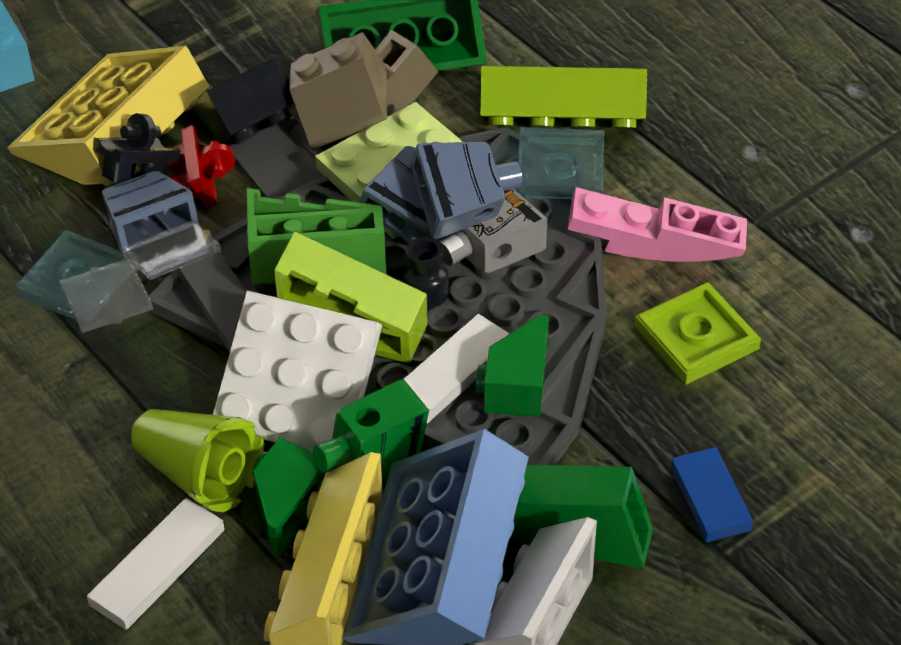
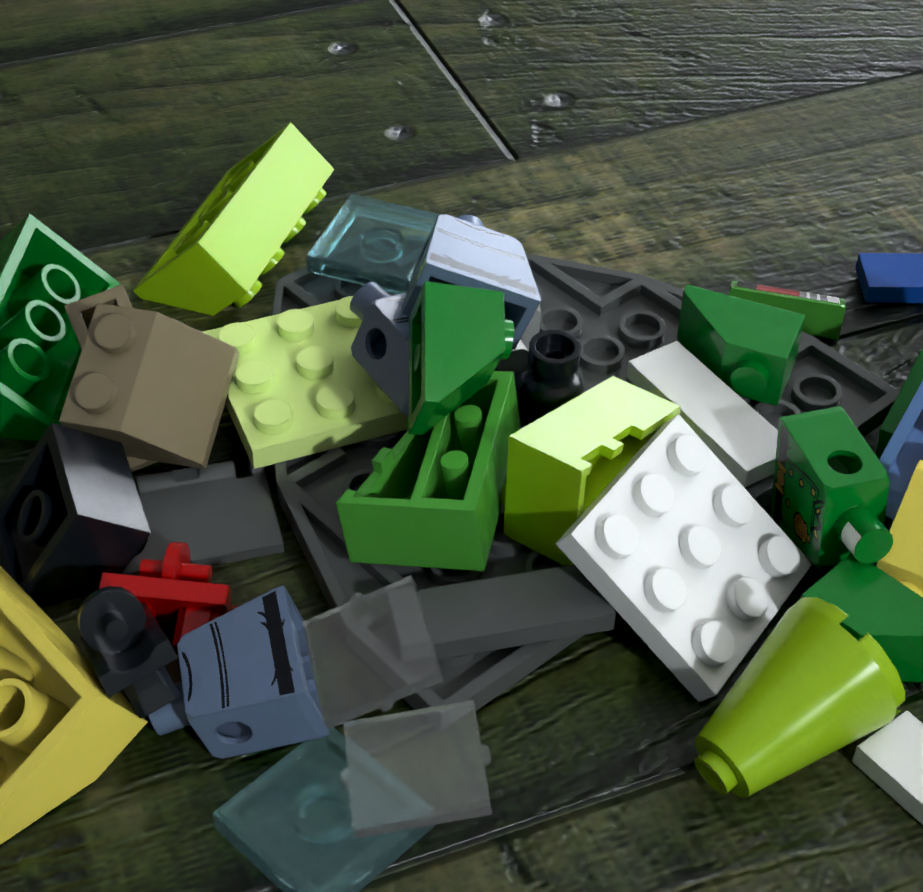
camera: 75 degrees left, 5 degrees down
bright pink slope [568,187,747,262] -> none
lime tile [634,282,761,385] -> none
none -> green slope [409,281,514,435]
none -> bright green slope [729,280,846,340]

